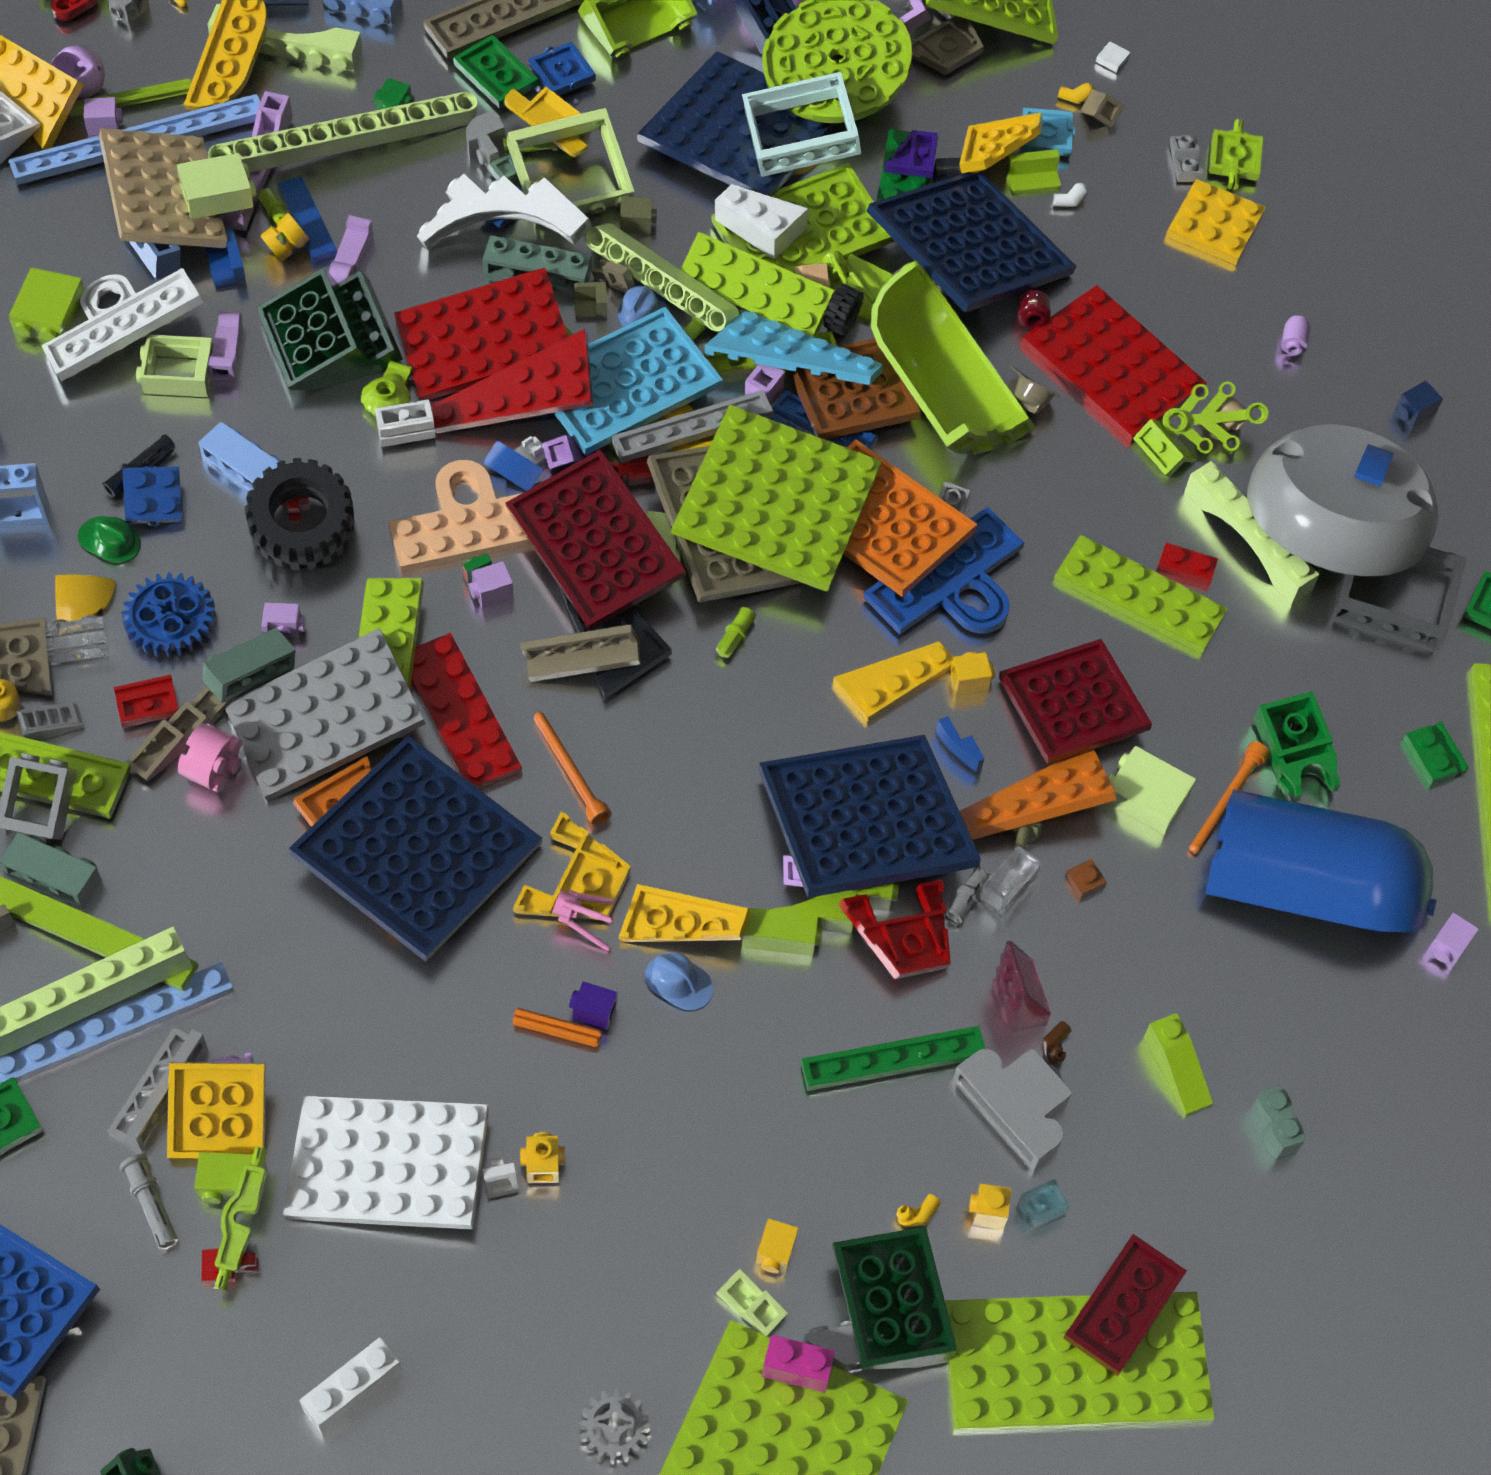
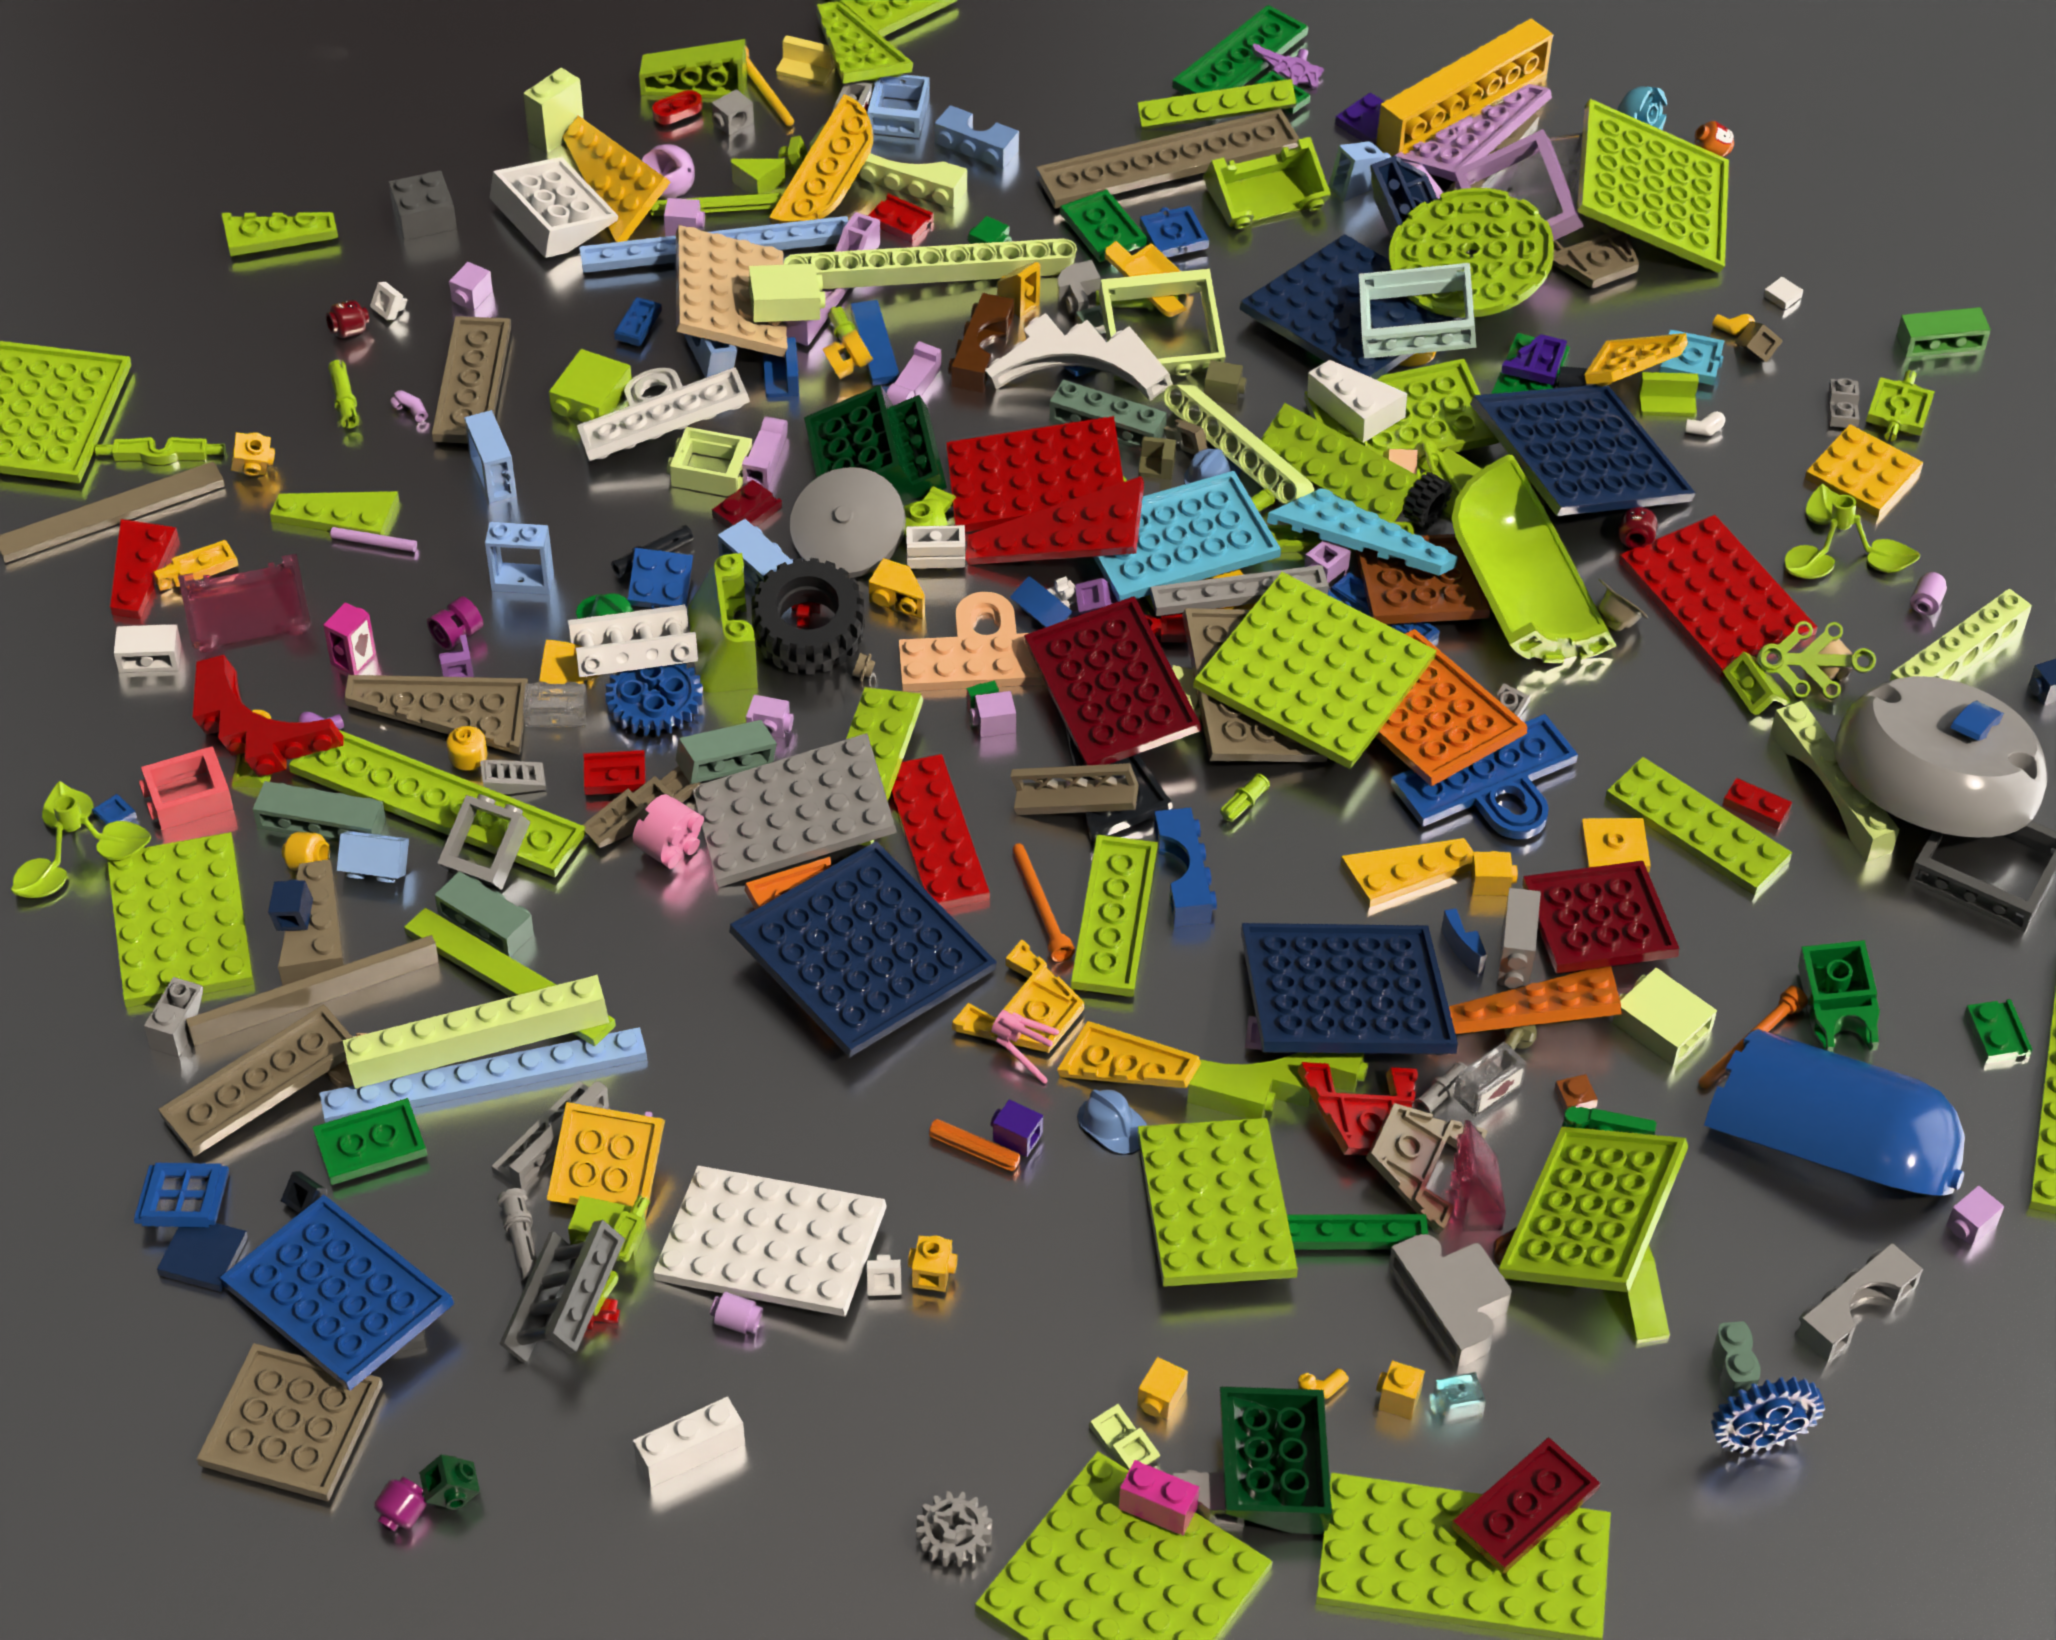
camera: 15 degrees right, 10 degrees down
none -> dark grey fence [500,1220,625,1363]
none -> white fence [568,605,698,677]
none -> blue plate [614,297,662,346]
none -> lime windscreen [688,553,758,693]
none -> lavender brick [710,1292,763,1334]
none -> dark red plate [712,480,782,528]
none -> lime slope [731,159,786,194]
none -> lime tile [778,135,809,172]
none -> light grey dish [790,467,906,578]
none -> dark tan plate [852,653,875,681]
none -> red plate [867,194,933,243]
none -> yellow slope [869,558,925,619]
none -> reddish brown arch [948,293,1014,393]
none -> yellow slope [997,262,1040,318]
none -> lime plate [1071,835,1158,997]
none -> lime plate [1137,1118,1298,1287]
none -> blue arch [1153,807,1217,927]
none -> dark tan wing [1366,1103,1488,1234]
none -> light grey brick [1497,888,1541,989]
none -> lime plate [1499,1127,1688,1292]
none -> green hinge [1562,1106,1657,1135]
none -> yellow plate [1581,818,1651,873]
none -> blue gear [1711,1377,1825,1453]
none -> lime plant [1785,484,1920,579]
none -> light grey arch [1797,1243,1923,1362]
none -> yellowish green brick [1889,588,2032,681]
none -> bright green brick [1896,307,1991,358]

